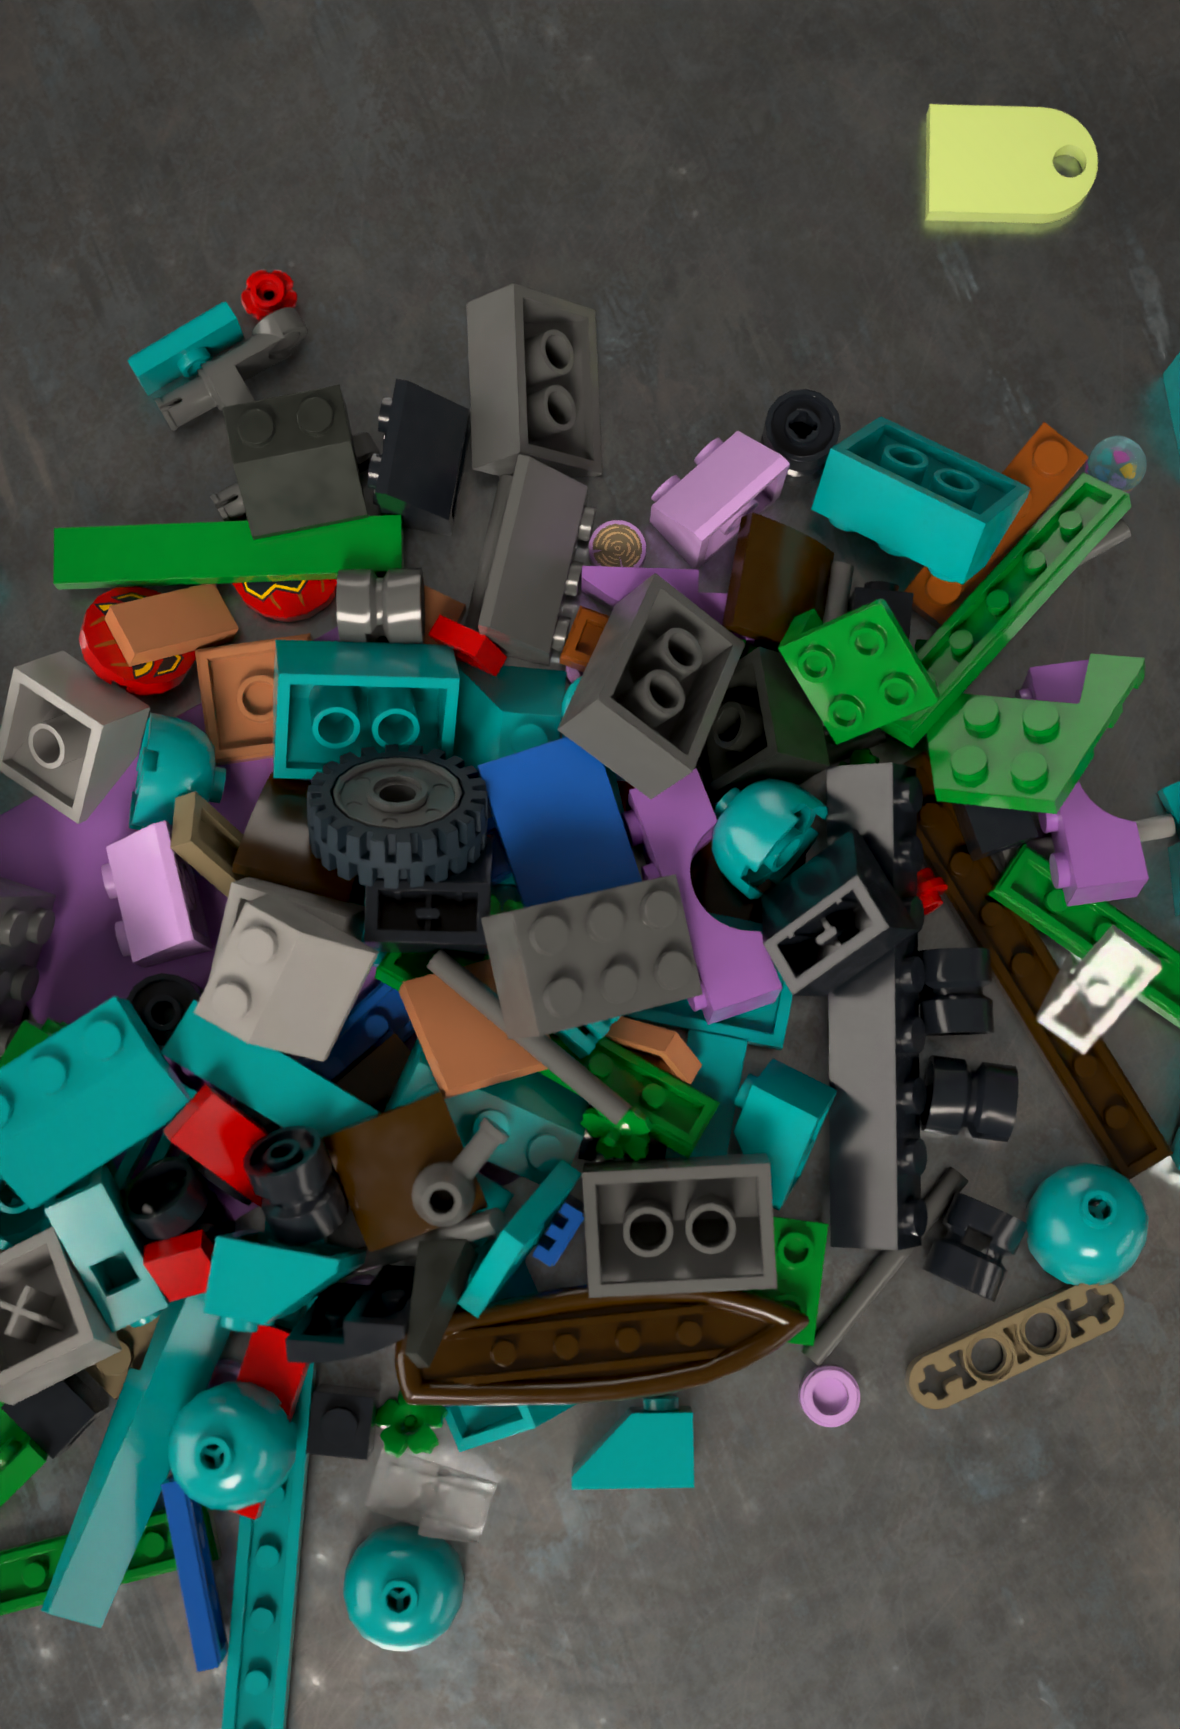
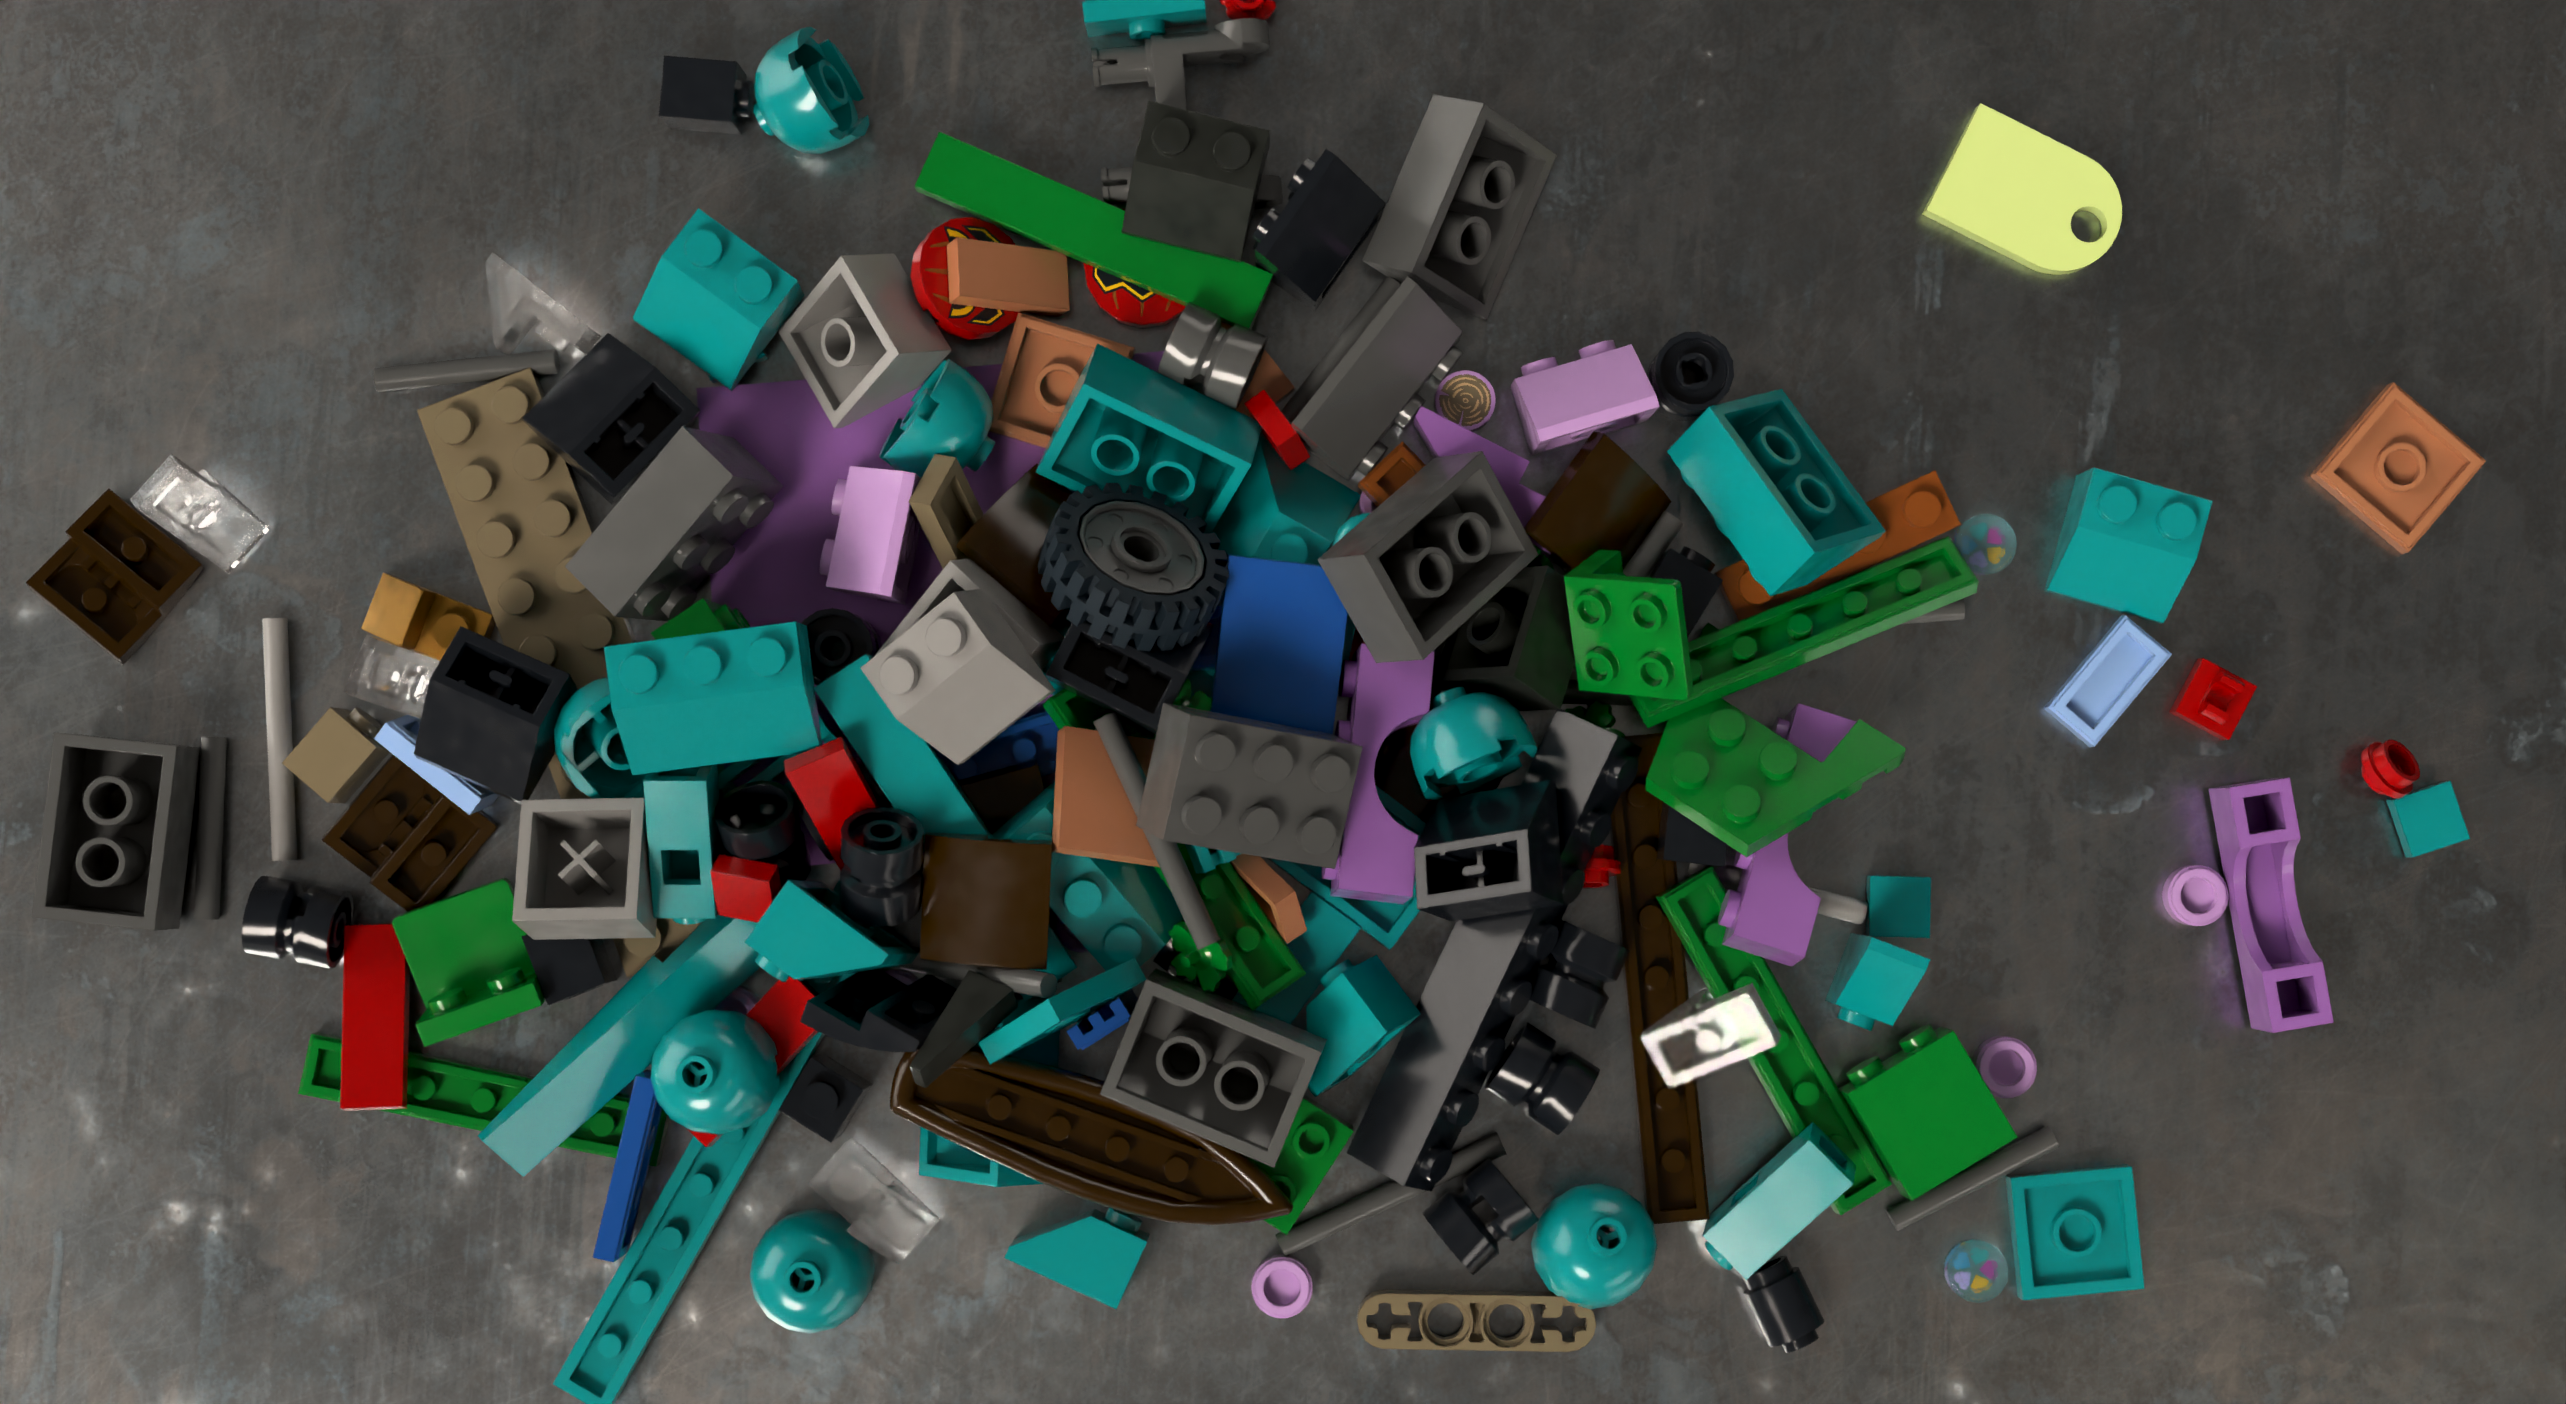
camera: 30 degrees right, 5 degrees up
green plant [375,1390,448,1458] -> none
dark grey bar [412,1117,510,1227] -> none

